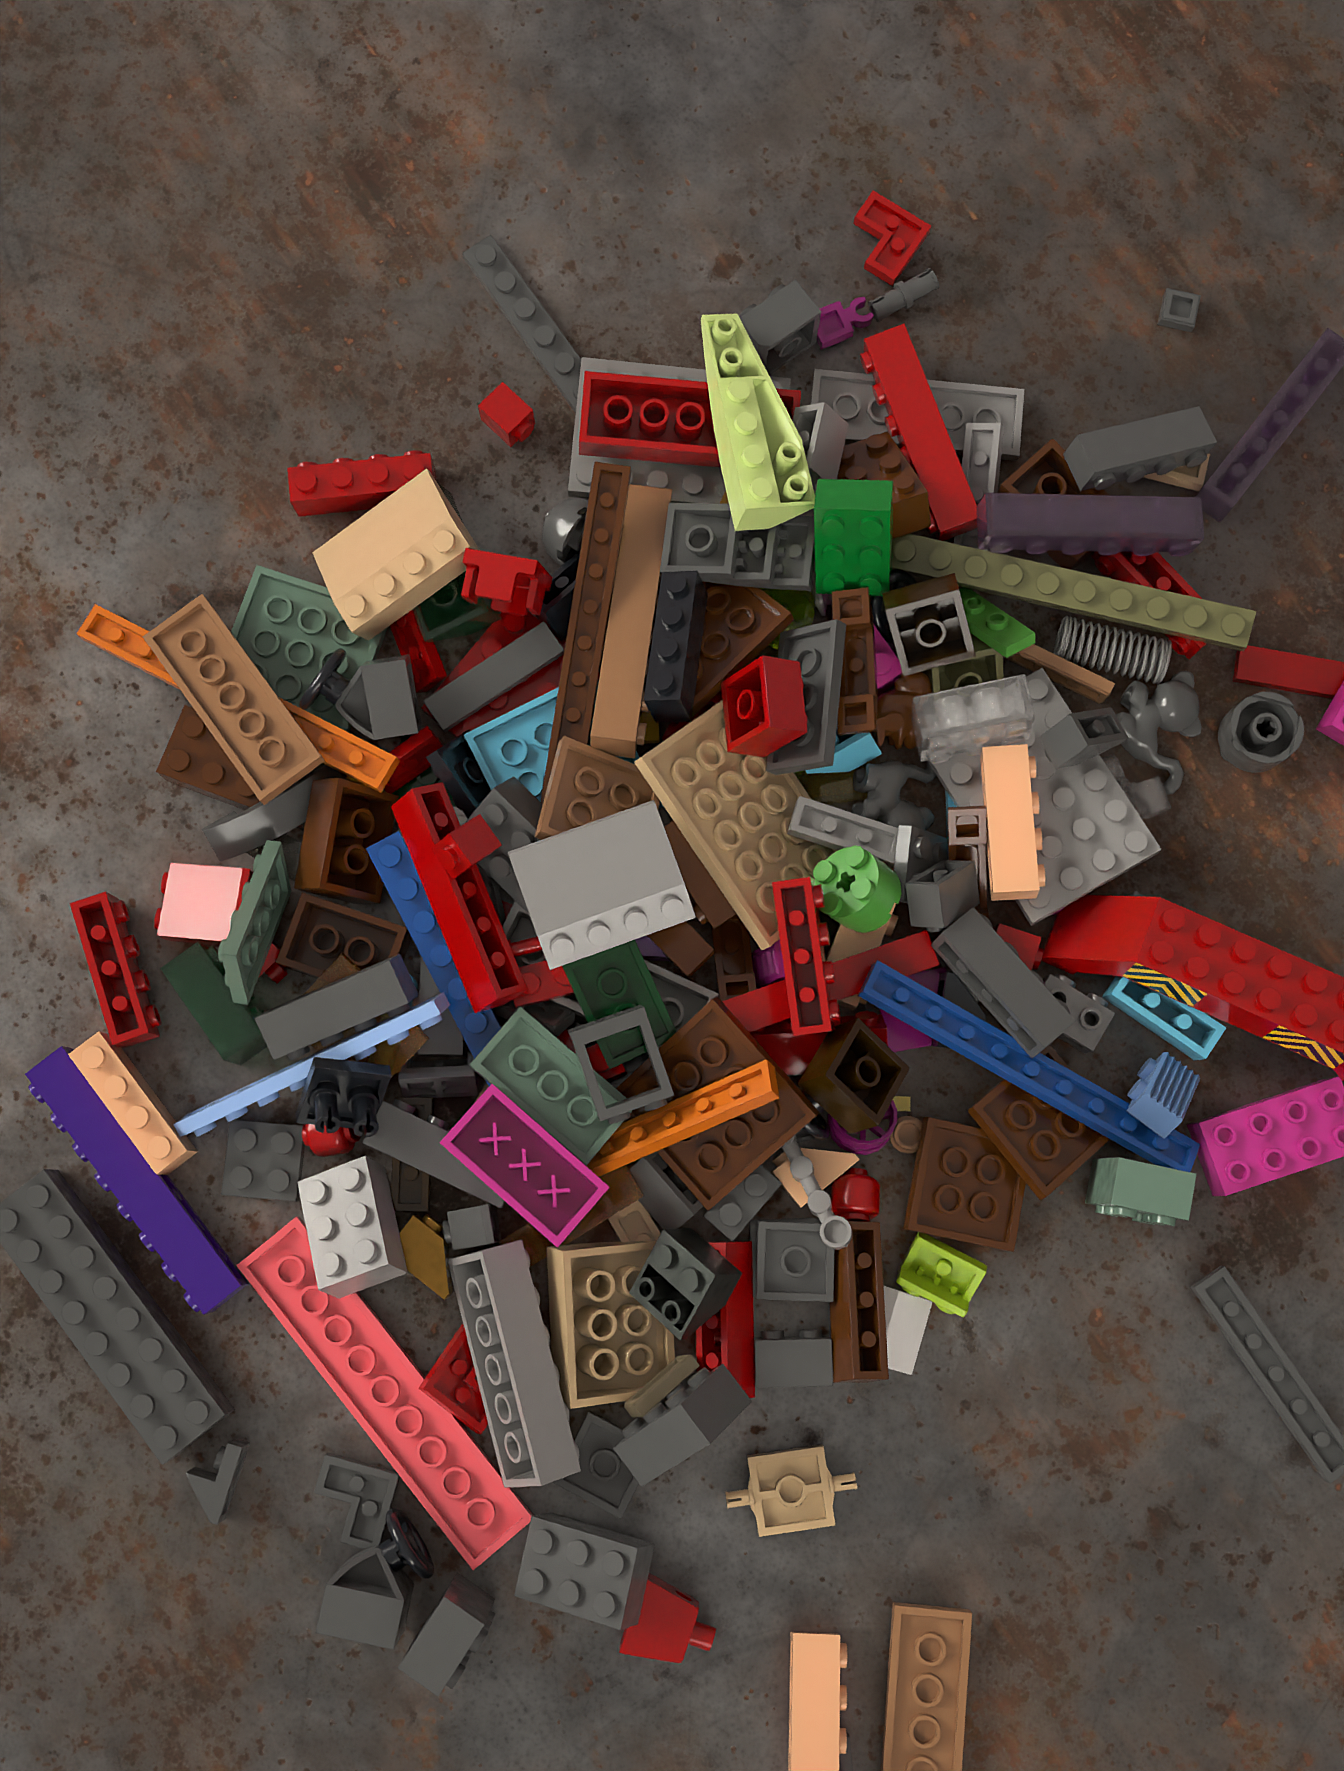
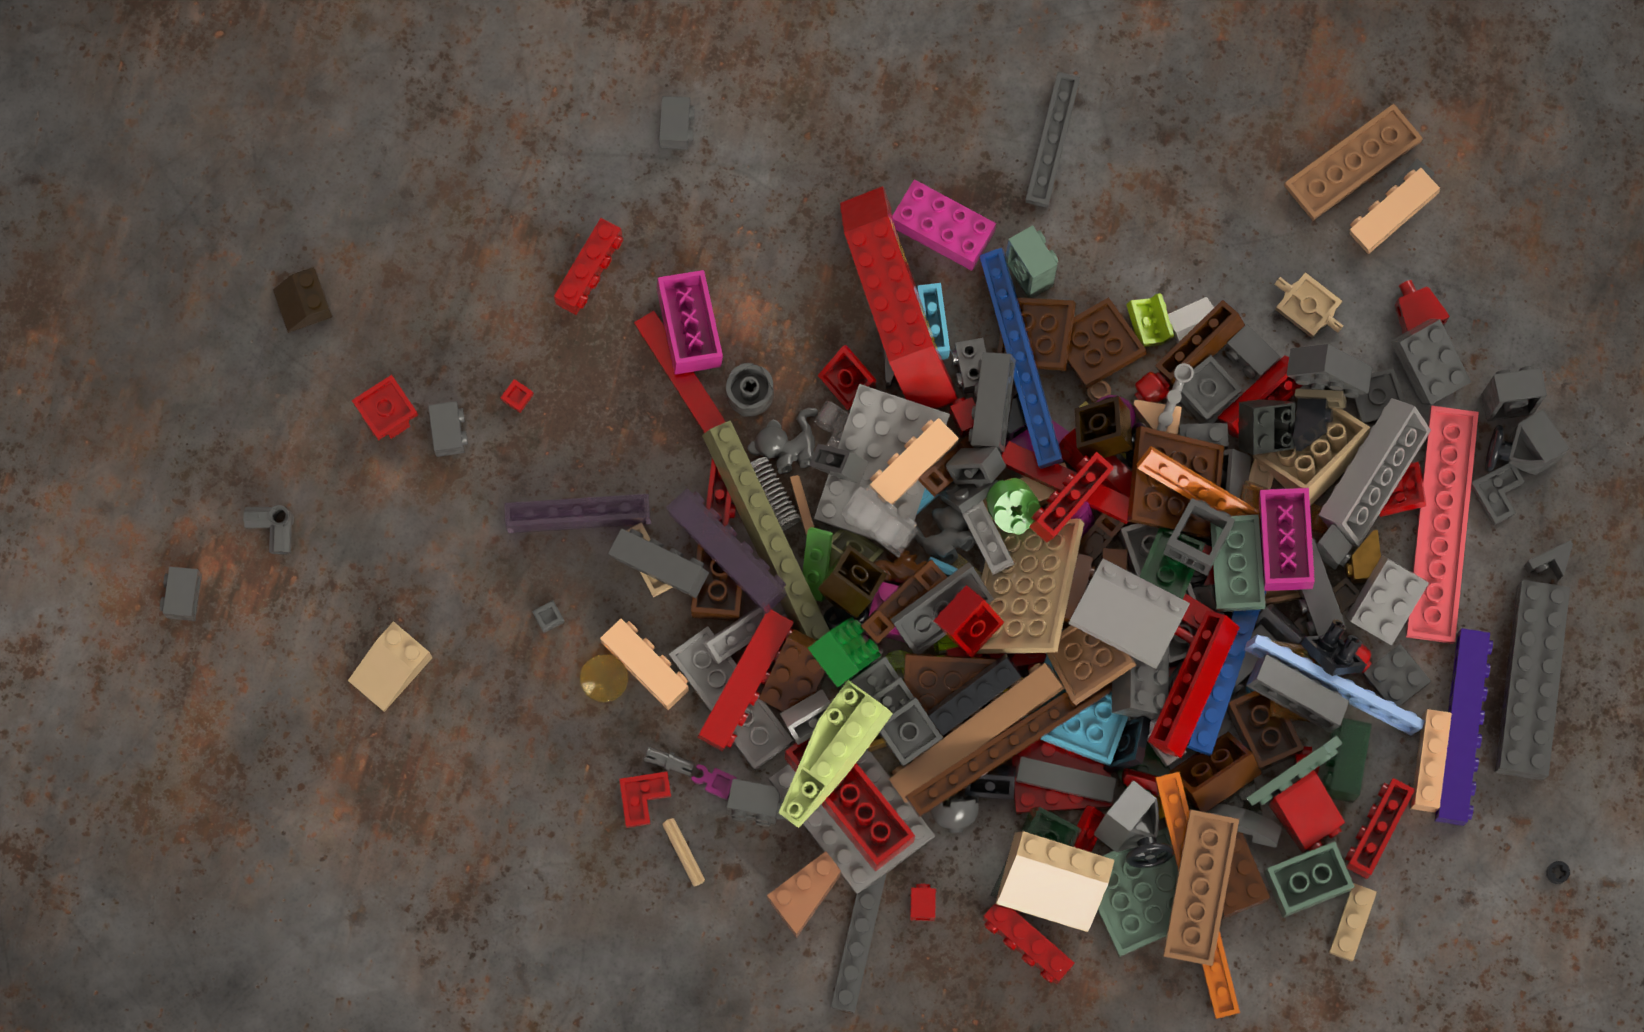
camera: 130 degrees left, 5 degrees down
red brick [431,814,502,879] -> none
red panel [461,548,553,616] -> none
medium blue brick [1126,1052,1200,1139] -> none
none -> tan slope [348,621,432,712]
none -> clear yellow dish [580,654,628,702]
none -> light nougat brick [600,619,689,710]
none -> tan axle [663,818,705,886]
none -> nougat wedge [767,851,841,938]
none -> red slope [818,345,876,410]
none -> sand green brick [1264,842,1355,918]
none -> black slope [1293,398,1333,451]
none -> tan plate [1329,883,1377,962]

